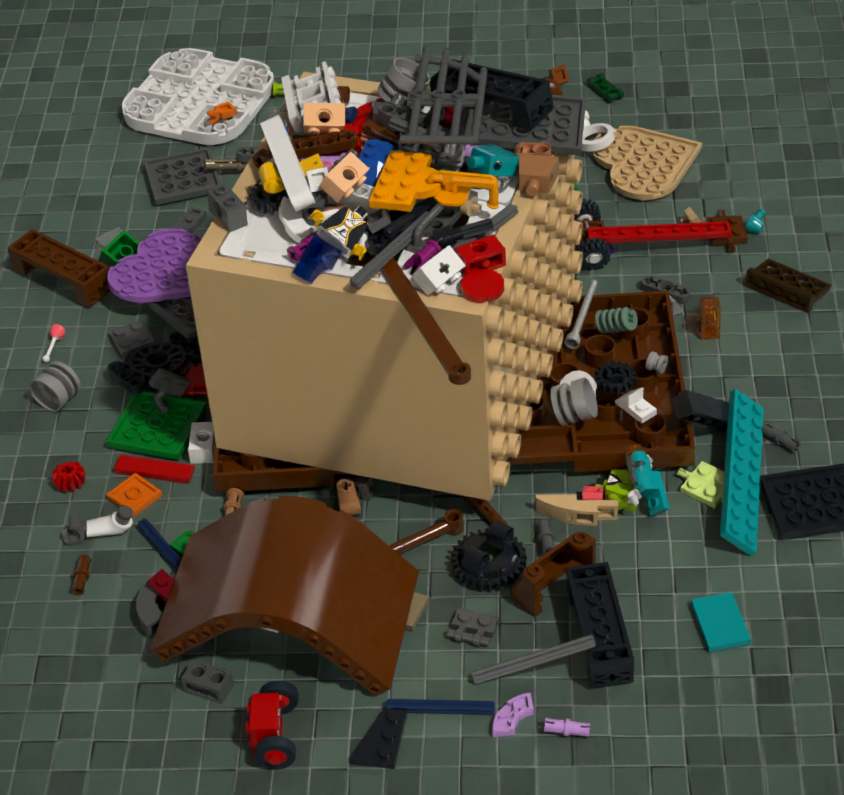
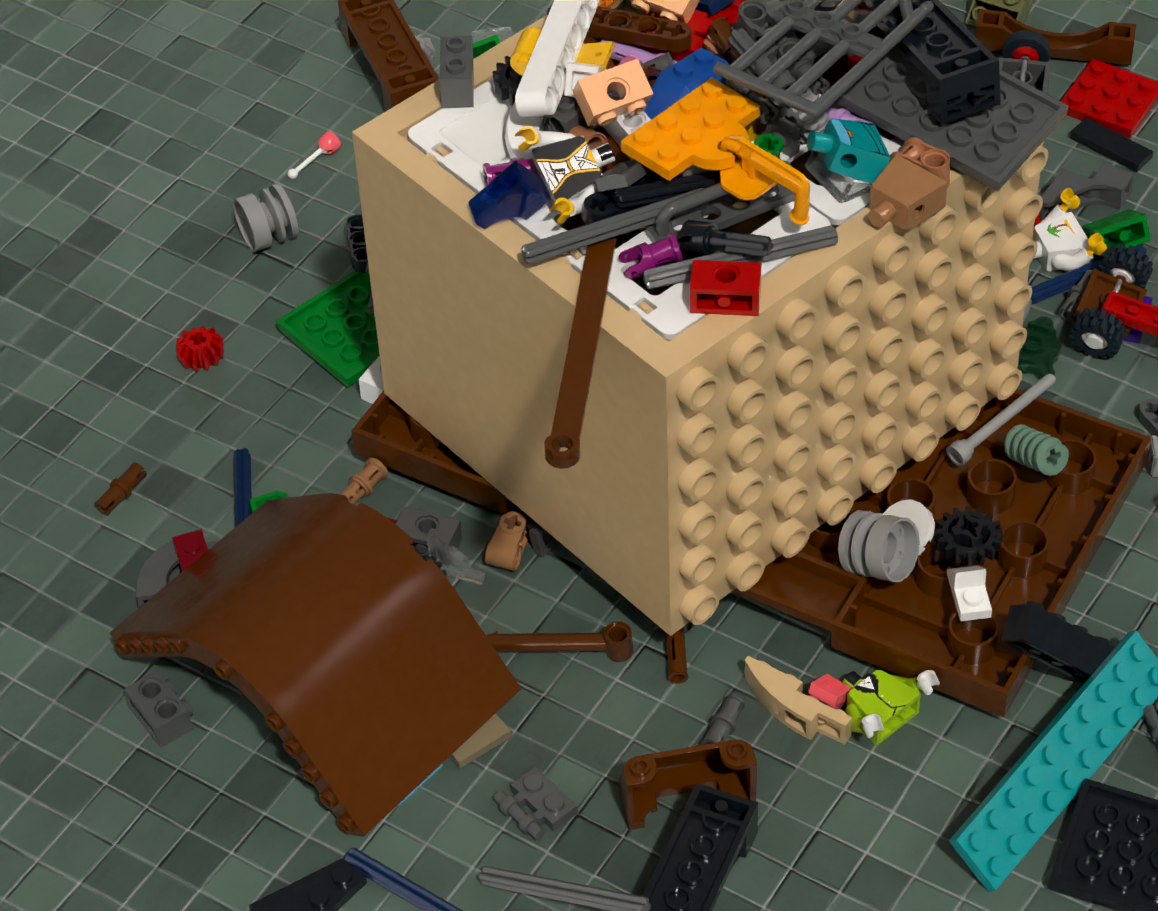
camera: 30 degrees right, 5 degrees up
piece [62,505,133,545] -> none
orange tile [106,473,163,518] -> none
red tile [114,455,195,484] -> none
brick [246,681,299,769] -> none
white brick [411,245,466,296] -> none
black piece [450,520,527,592] -> none
tan tile [460,194,482,216] -> none
red tile [461,269,504,303] -> none
teal plate [625,444,670,516] -> none
light grey wheel [646,351,668,374] -> none
yellowish green plate [677,461,724,509] -> none

